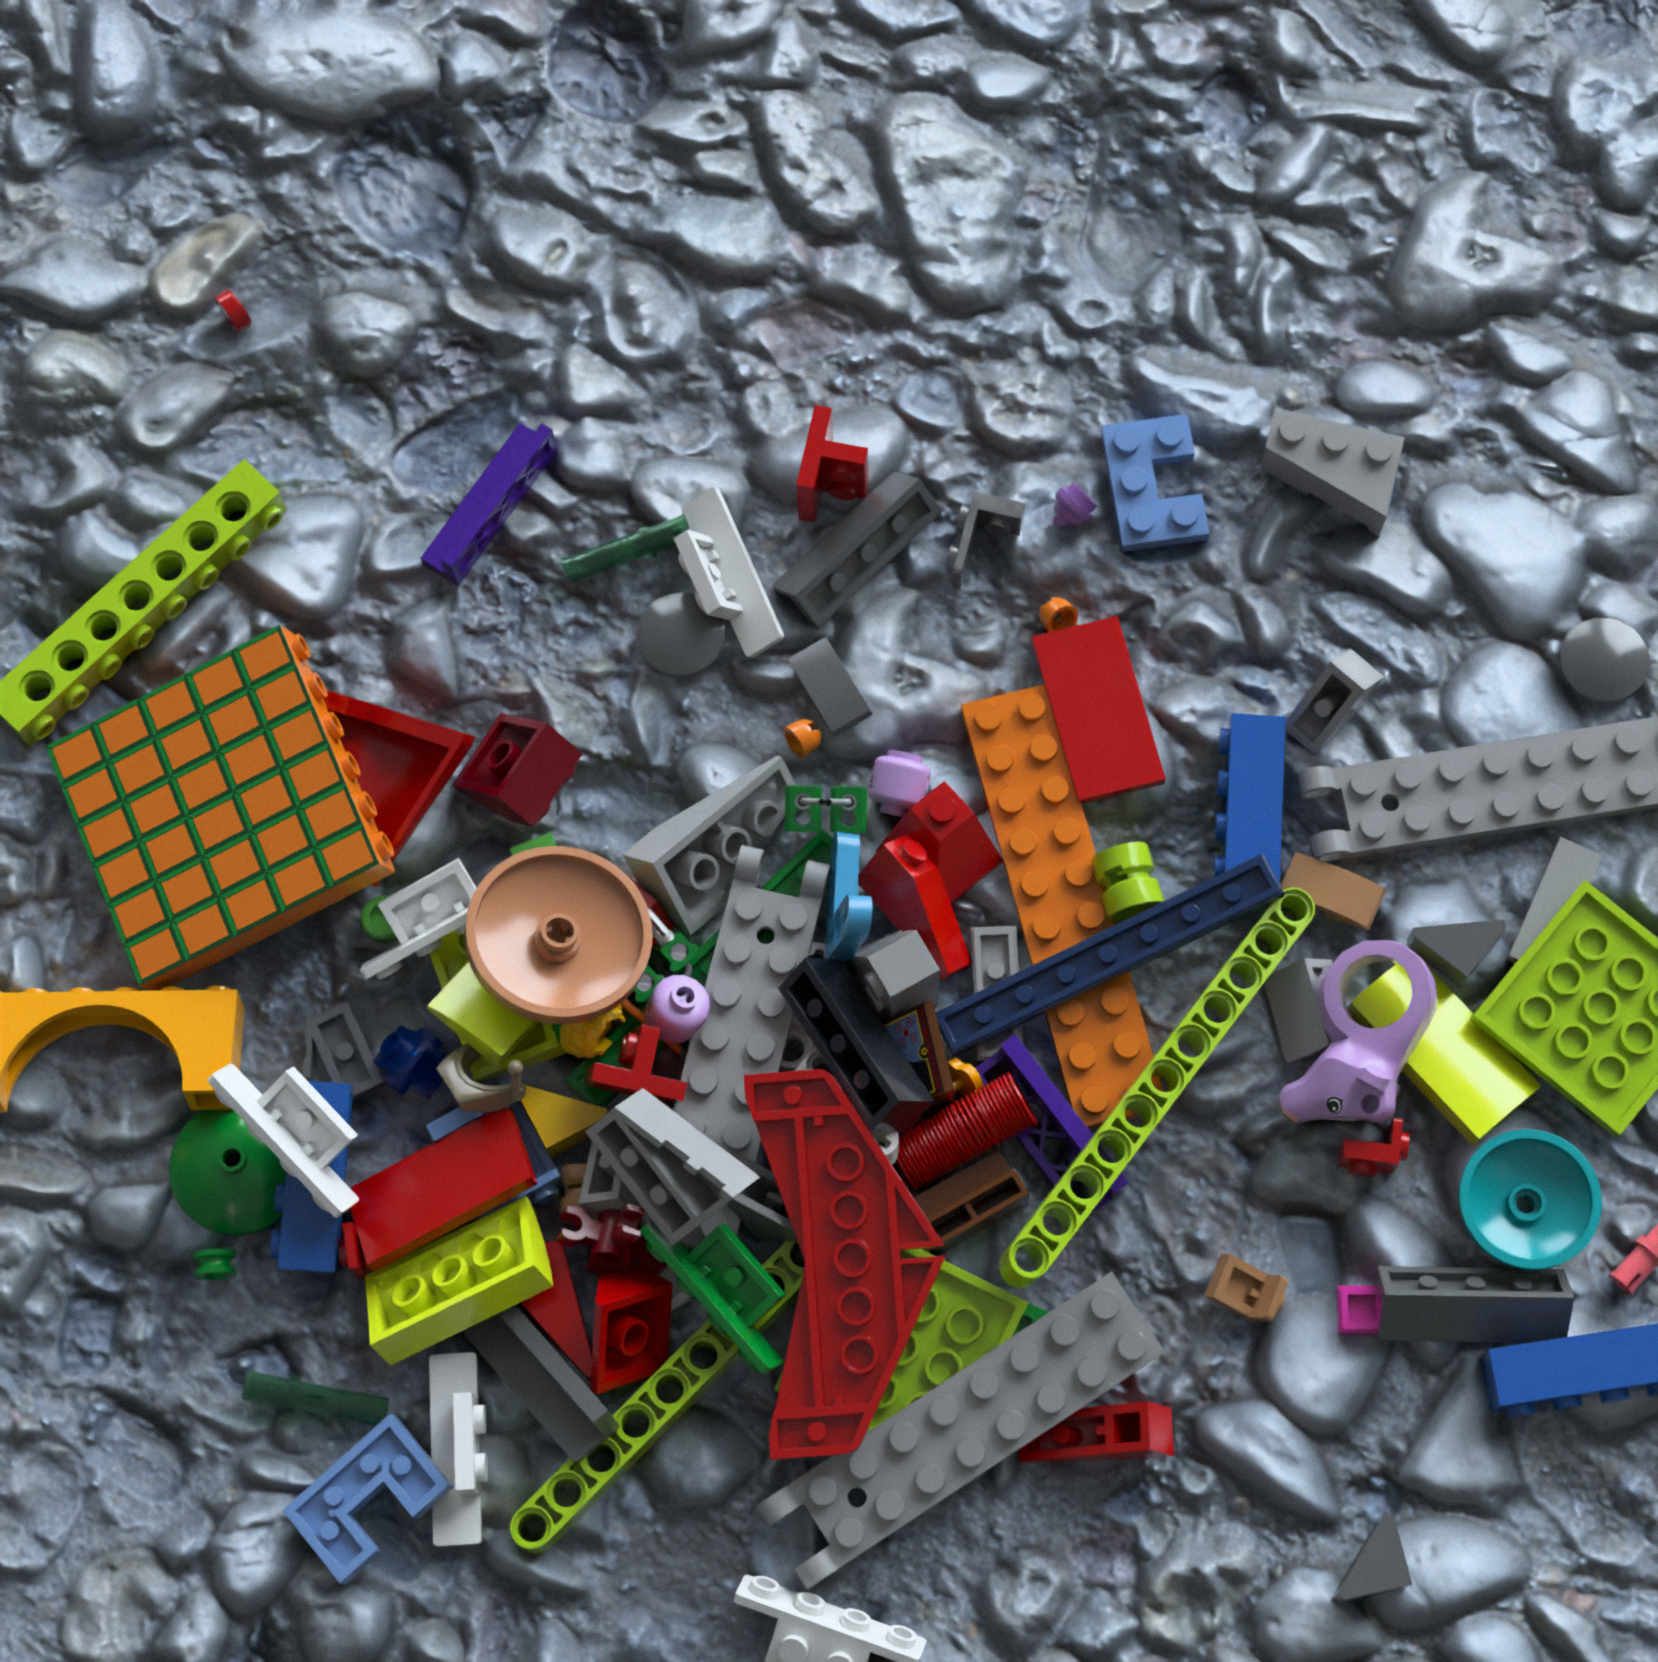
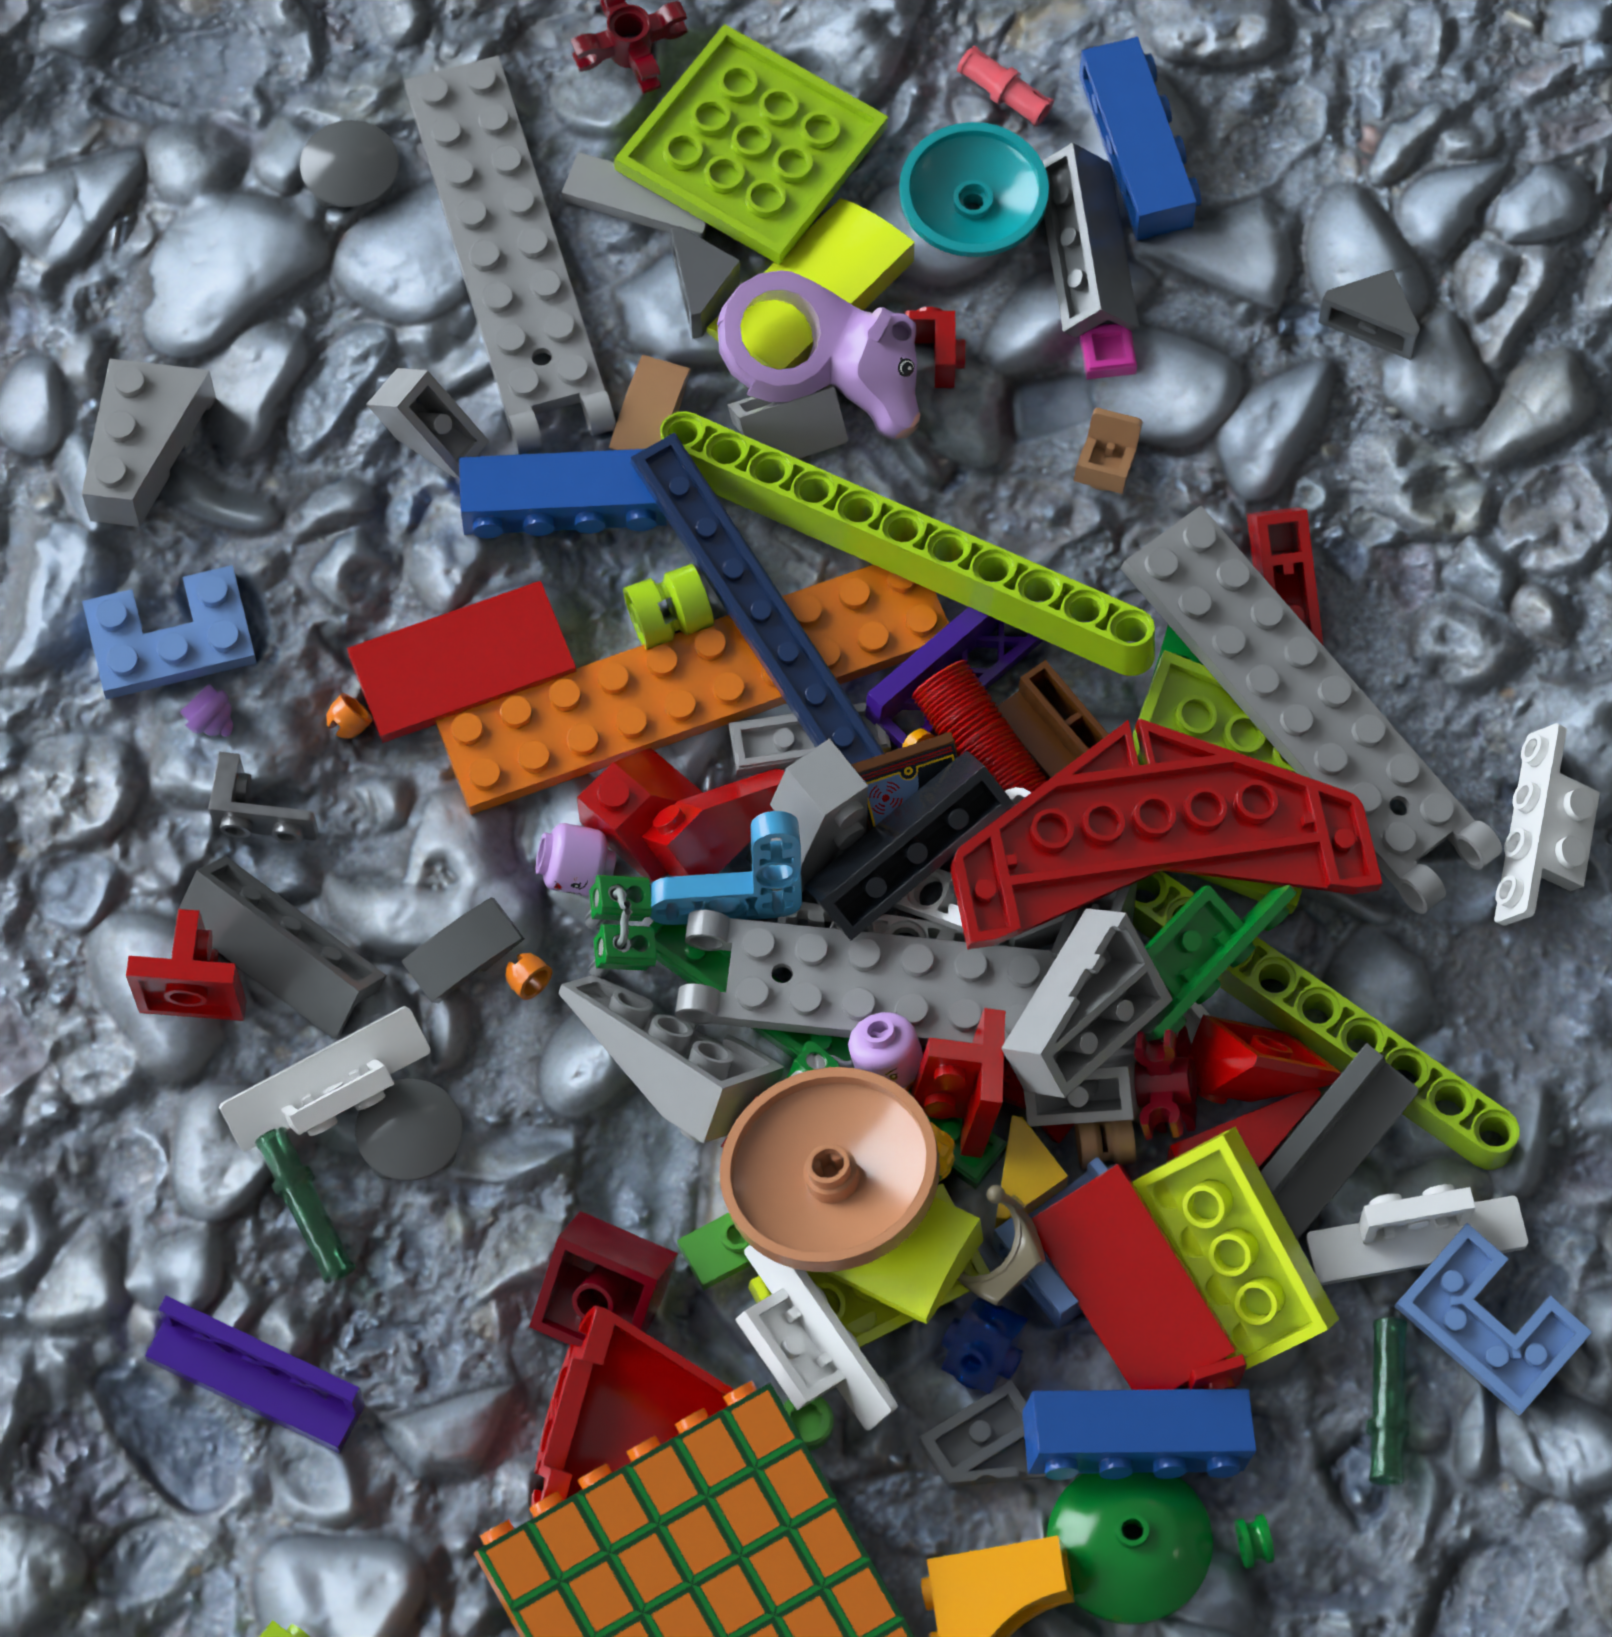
camera: 100 degrees left, 5 degrees down
white bracket [207,1064,359,1218] -> none

